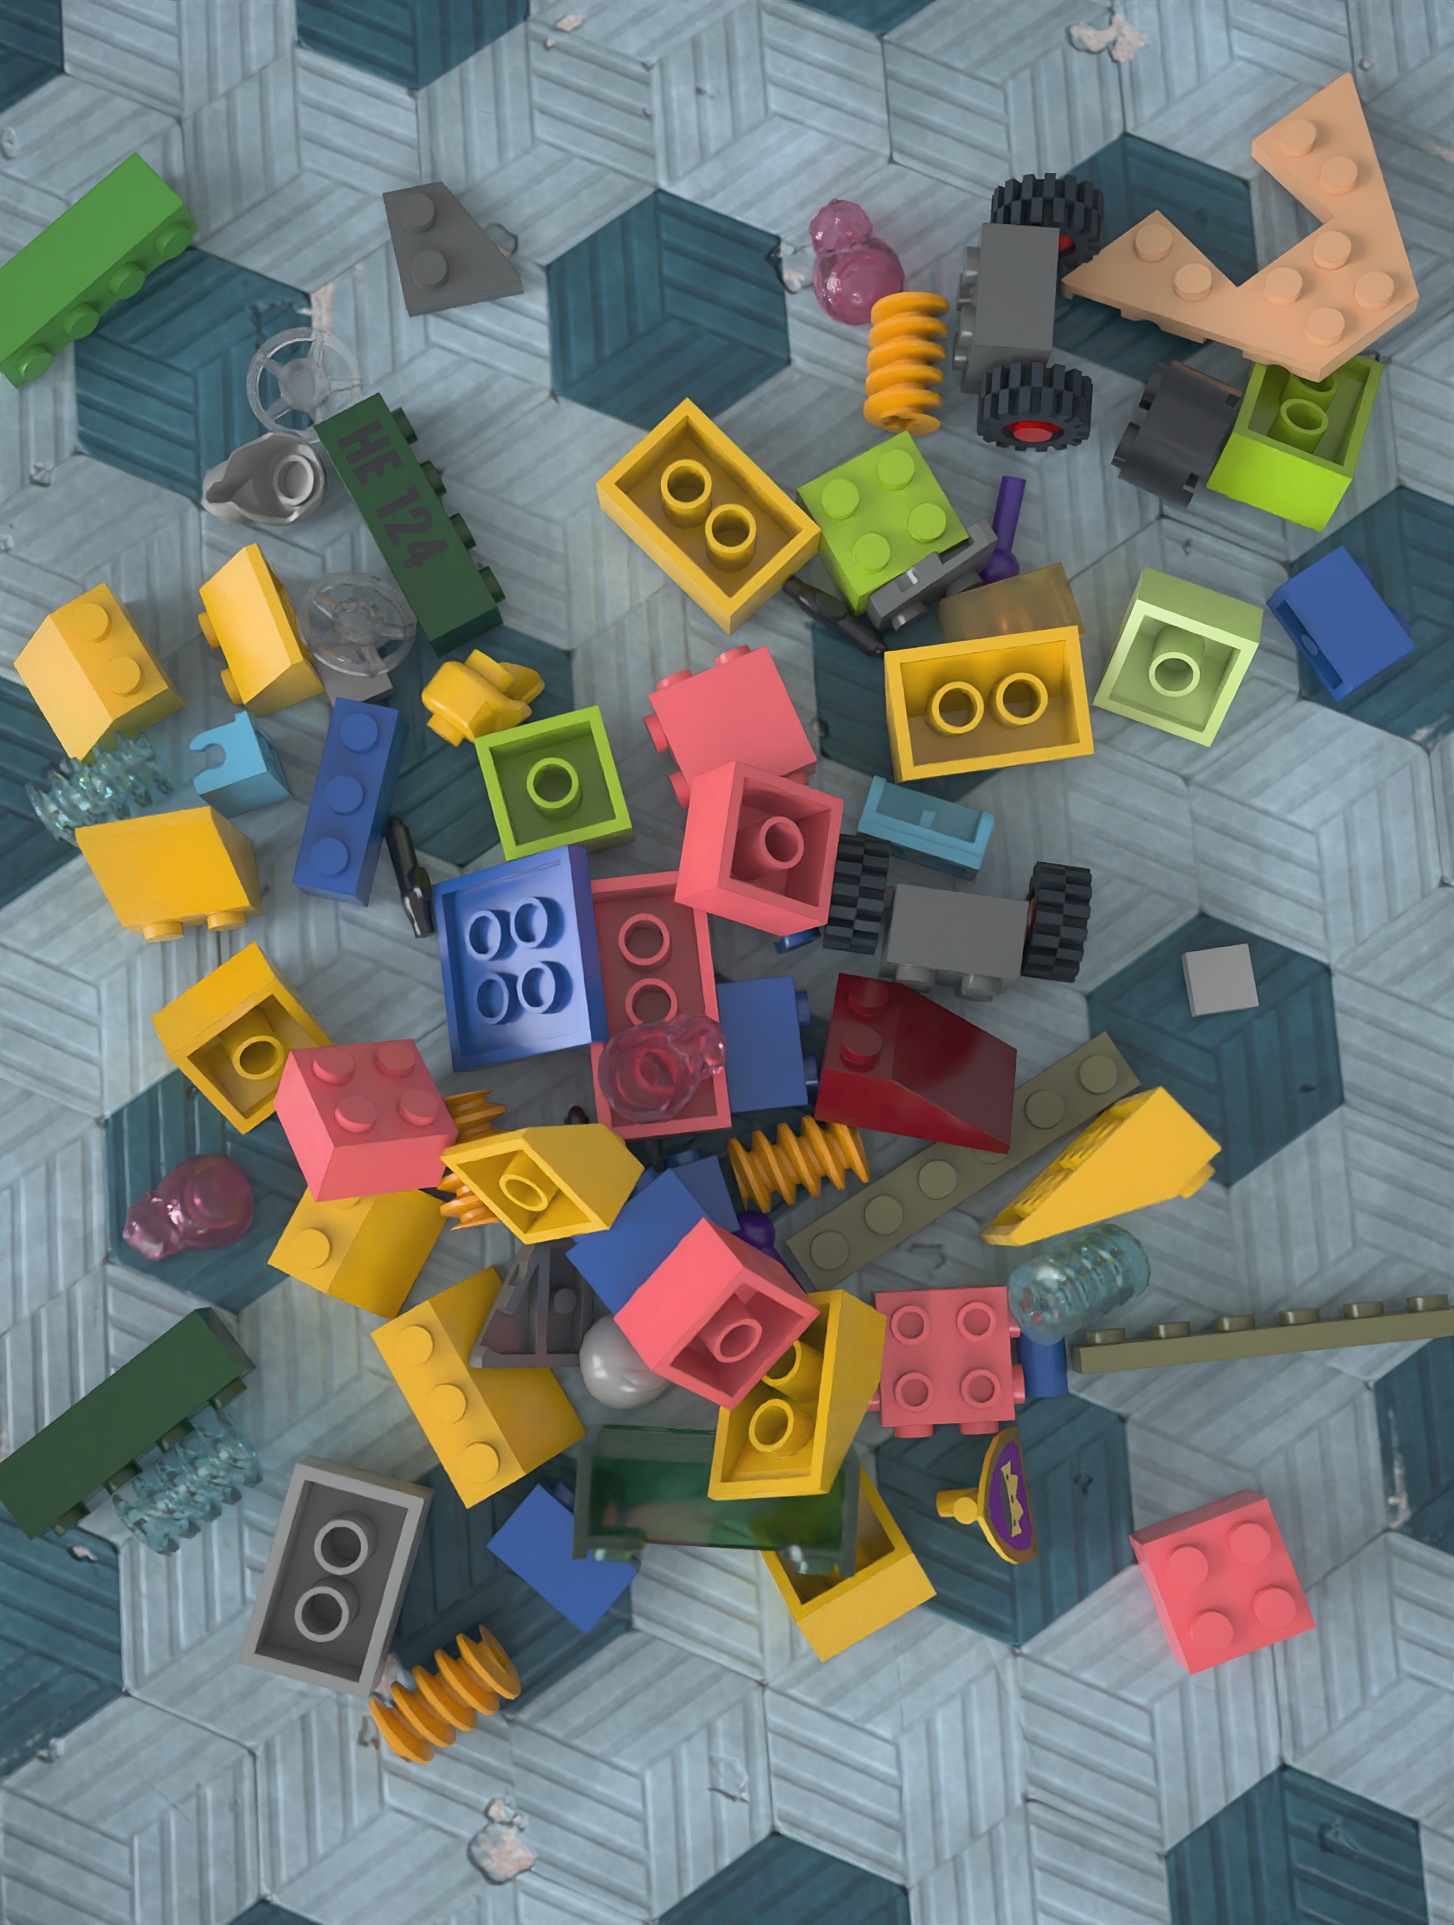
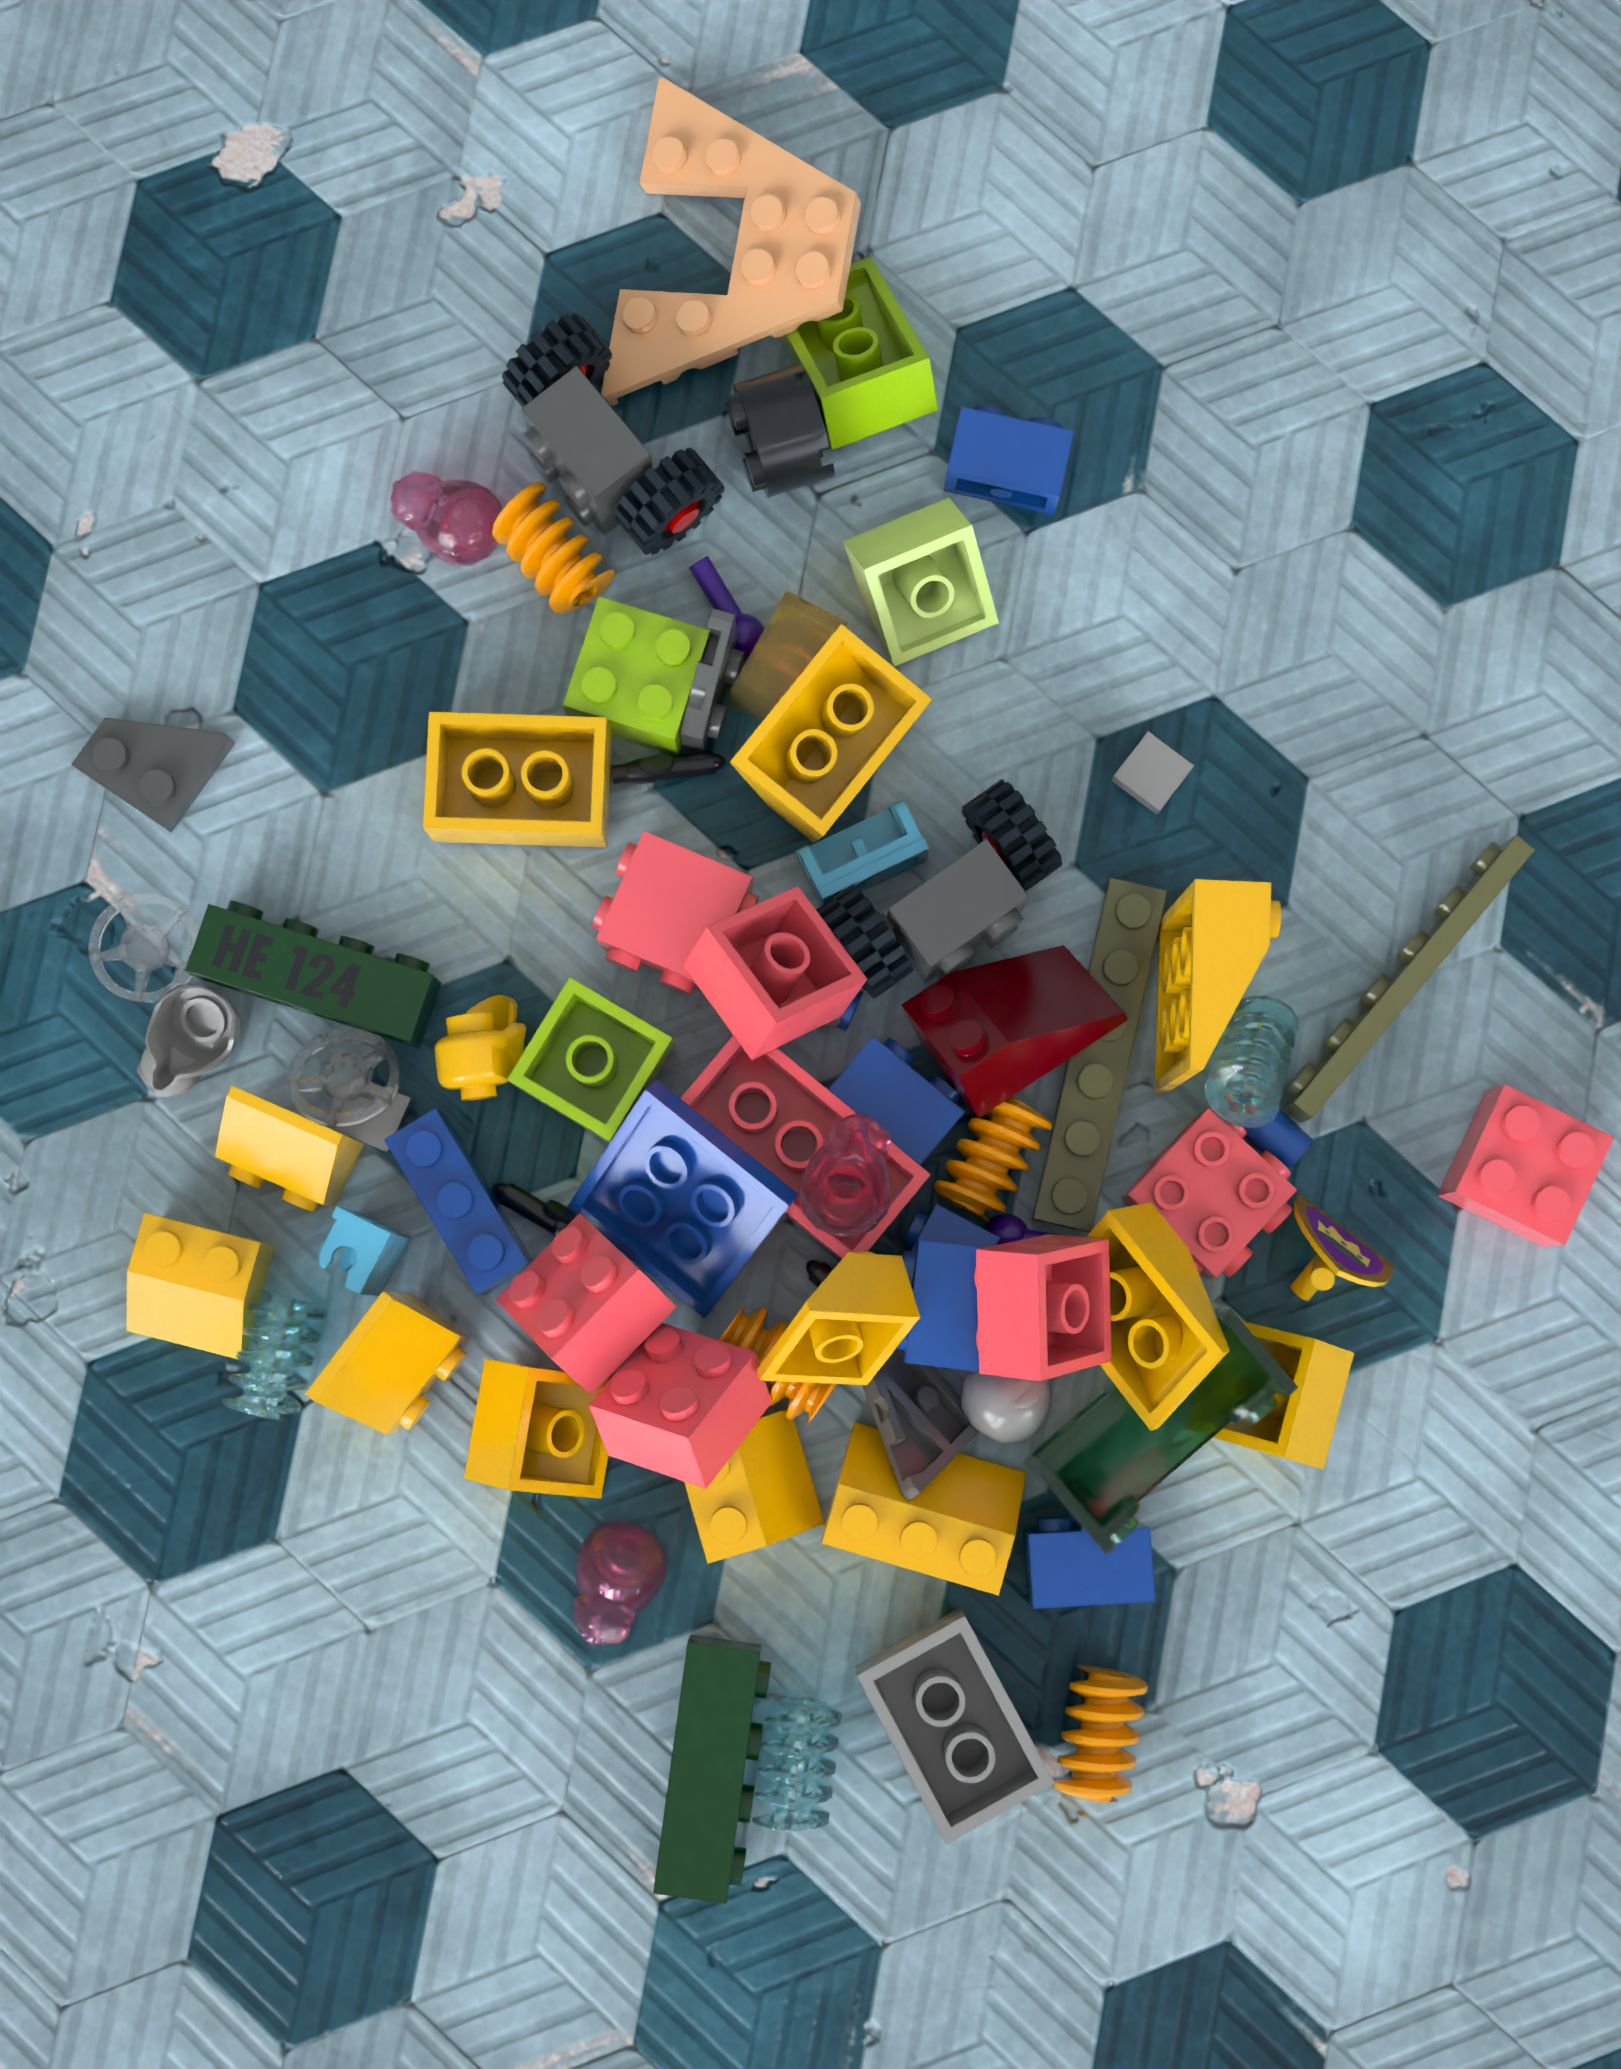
camera: 45 degrees left, 0 degrees up
none -> coral brick [495,1213,677,1395]

